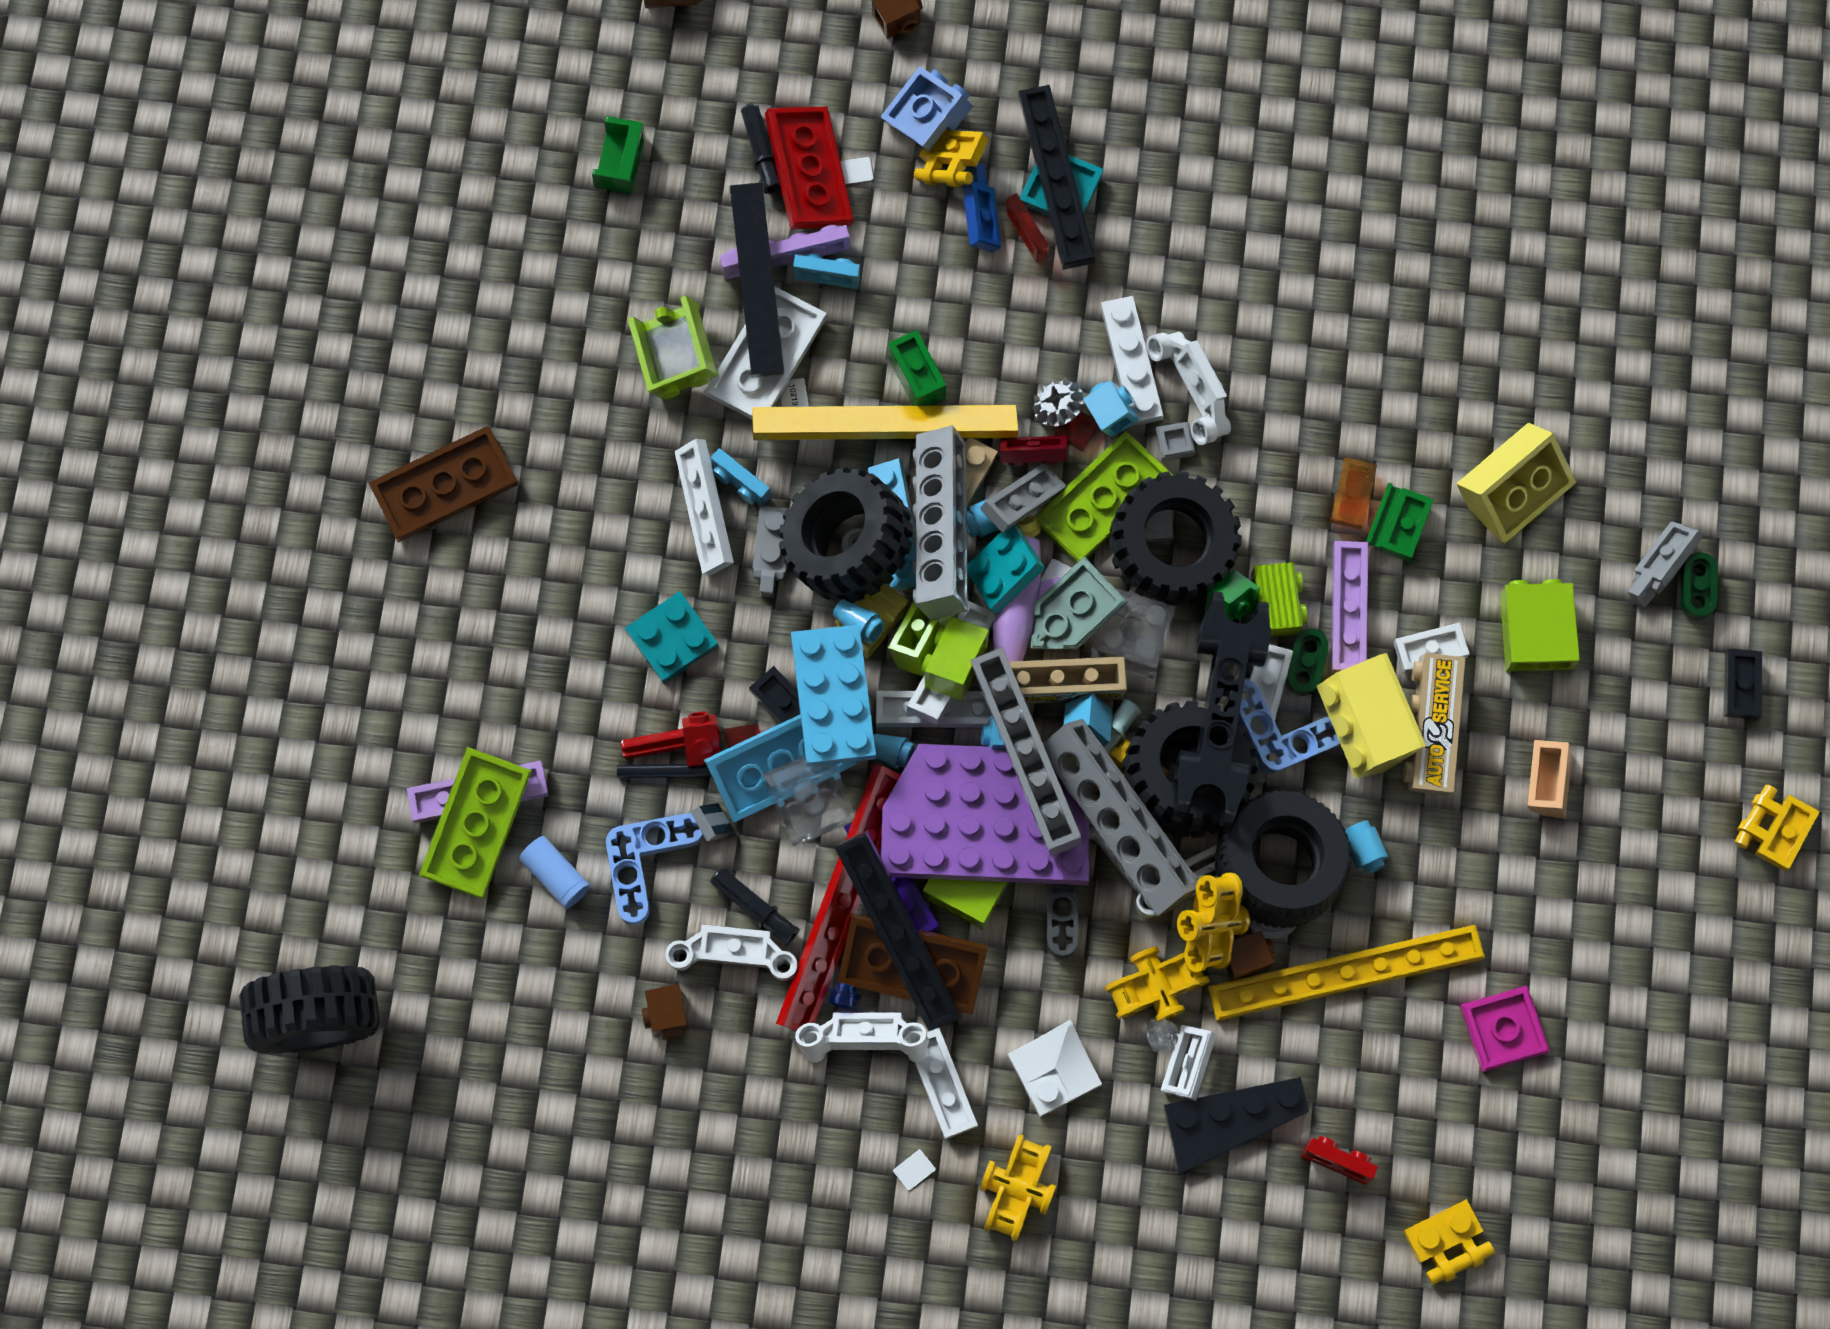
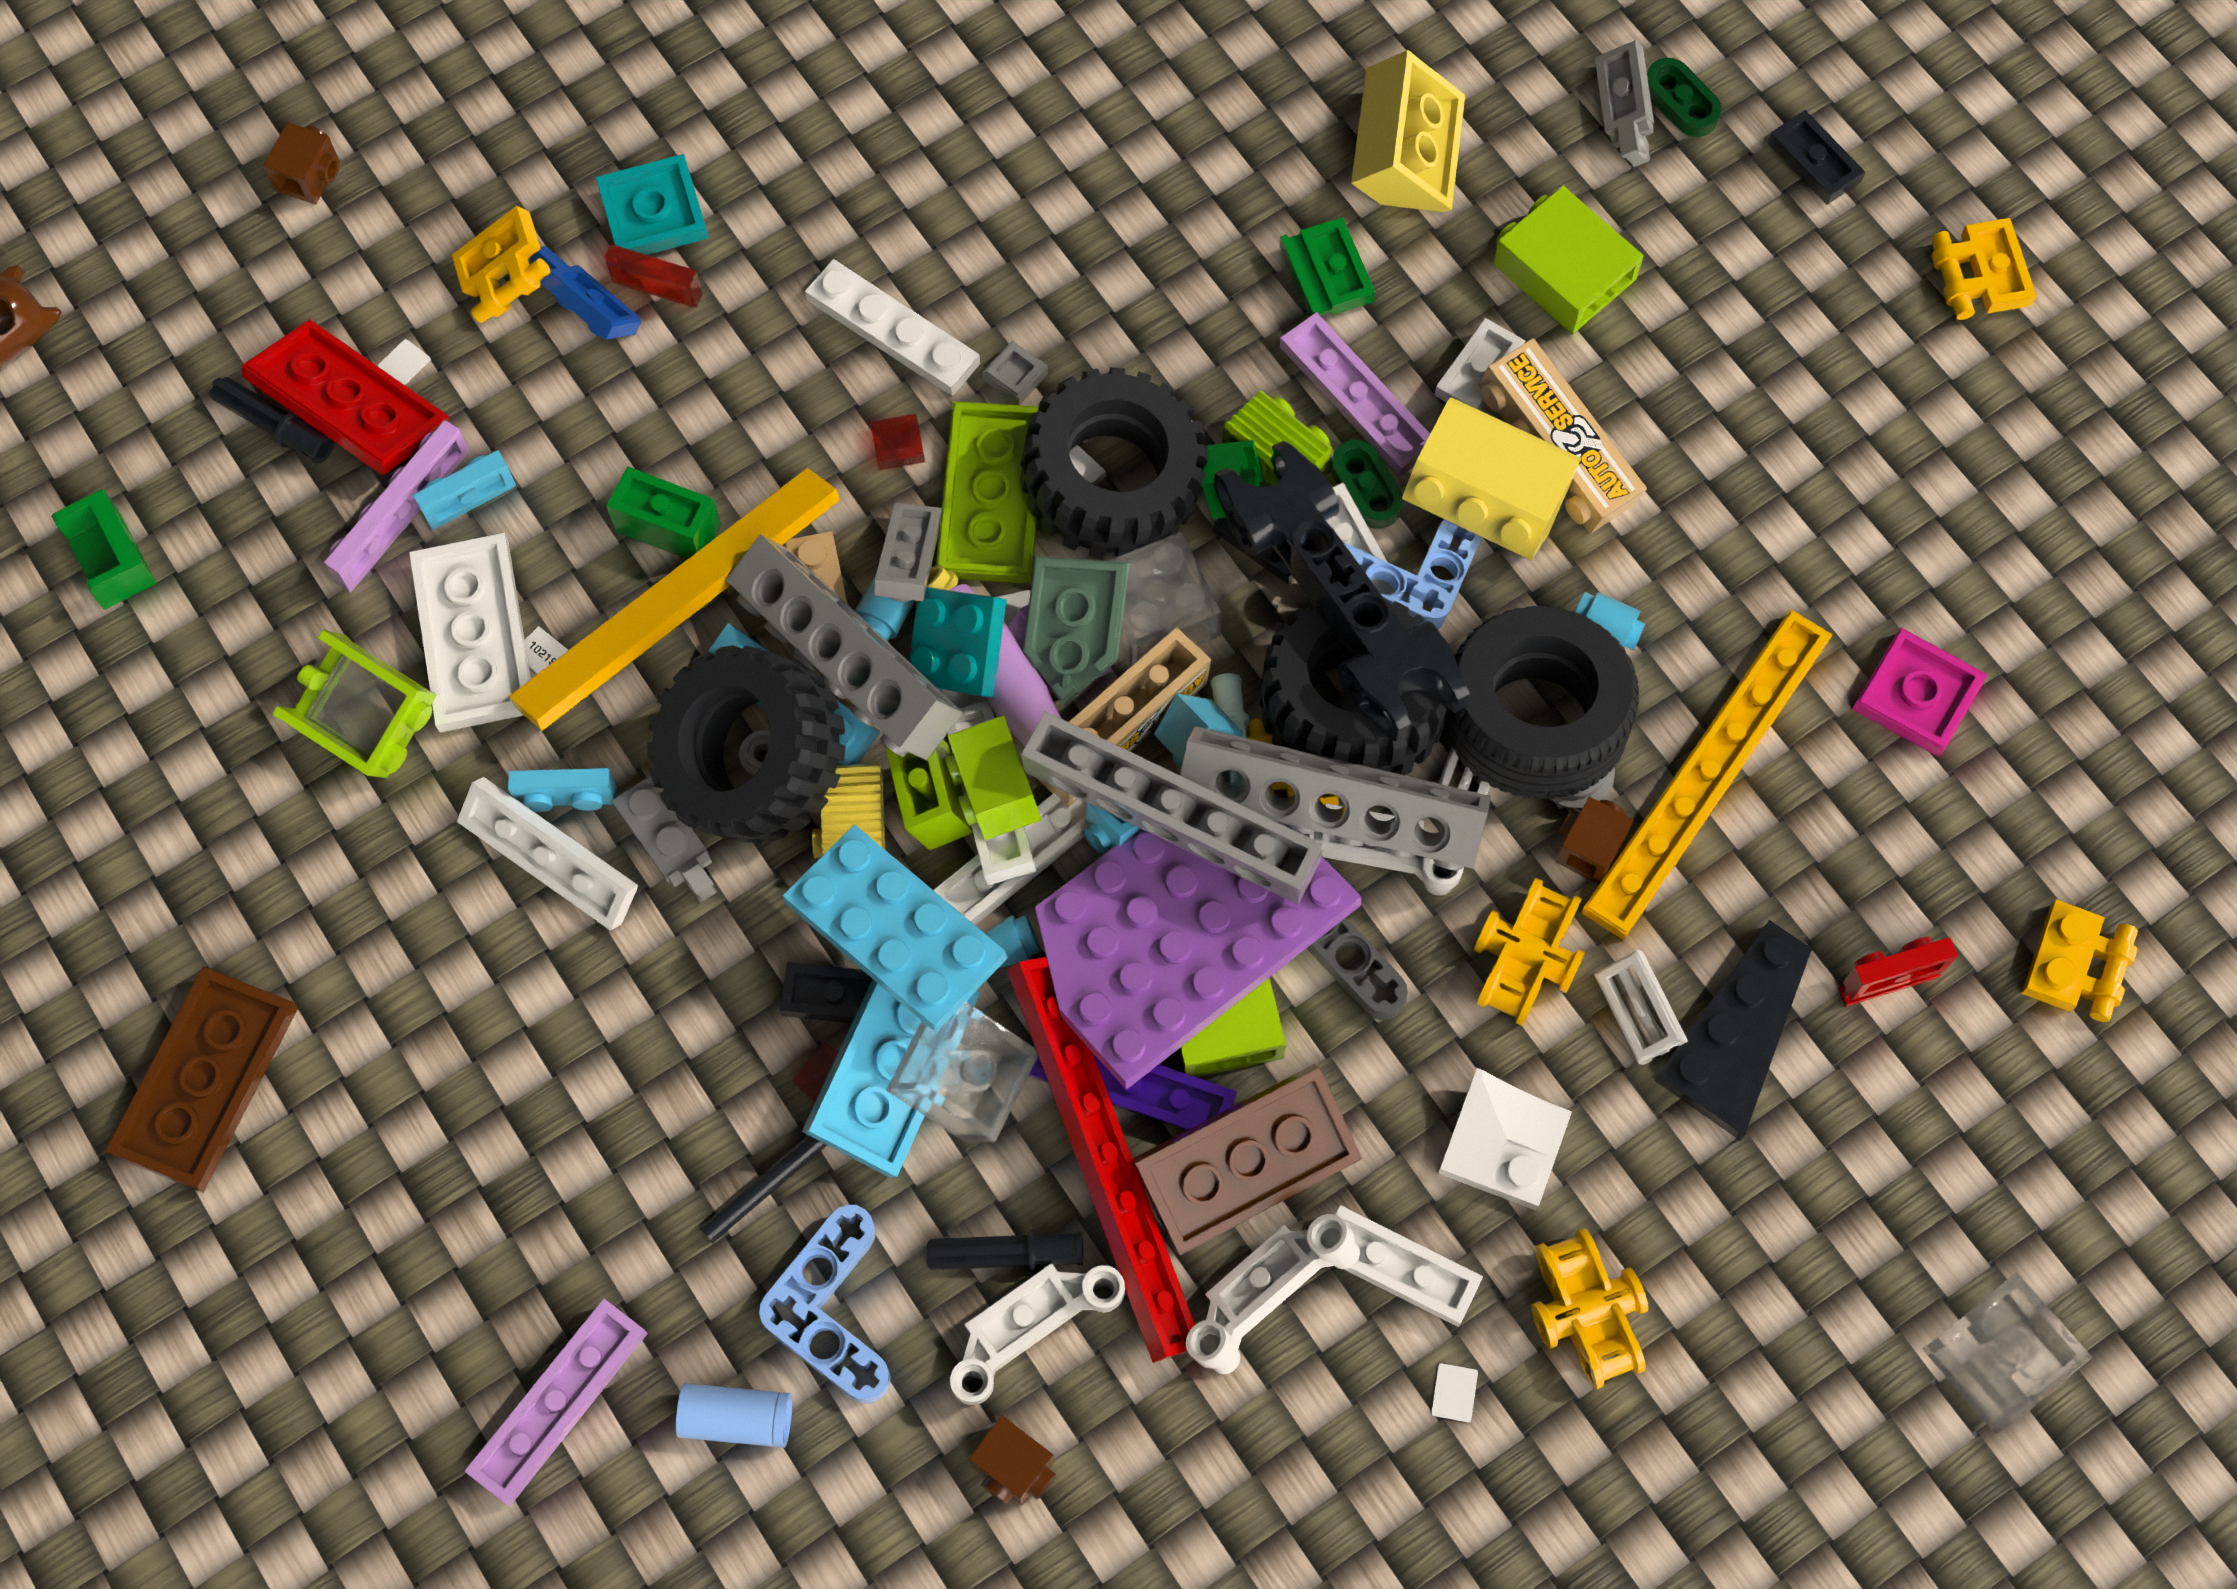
camera: 40 degrees left, 5 degrees down
lime tile [418,747,532,900] -> none
red axle [621,723,722,759] -> none
teal plate [625,591,719,684] -> none
red bracket [682,711,720,767] -> none
light grey tile [691,803,735,841] -> none
black tile [730,182,784,378] -> none
clear blue plate [827,983,861,1009] -> none
medium azure cone [833,599,885,644] -> none
black tile [835,830,961,1031] -> none
medium blue plate [881,66,973,152] -> none
dark red plate [1000,436,1067,466] -> none
black tile [1018,84,1095,270] -> none
light grey gear [1032,377,1084,427] -> none
medium azure brick [1083,380,1140,438] -> none
white plate [1146,332,1231,445] -> none
clear plate [1146,1018,1179,1053] -> none
yellow axle [1177,872,1250,972] -> none
clear orange plate [1329,457,1377,530] -> none
light nougat brick [1528,740,1572,819] -> none

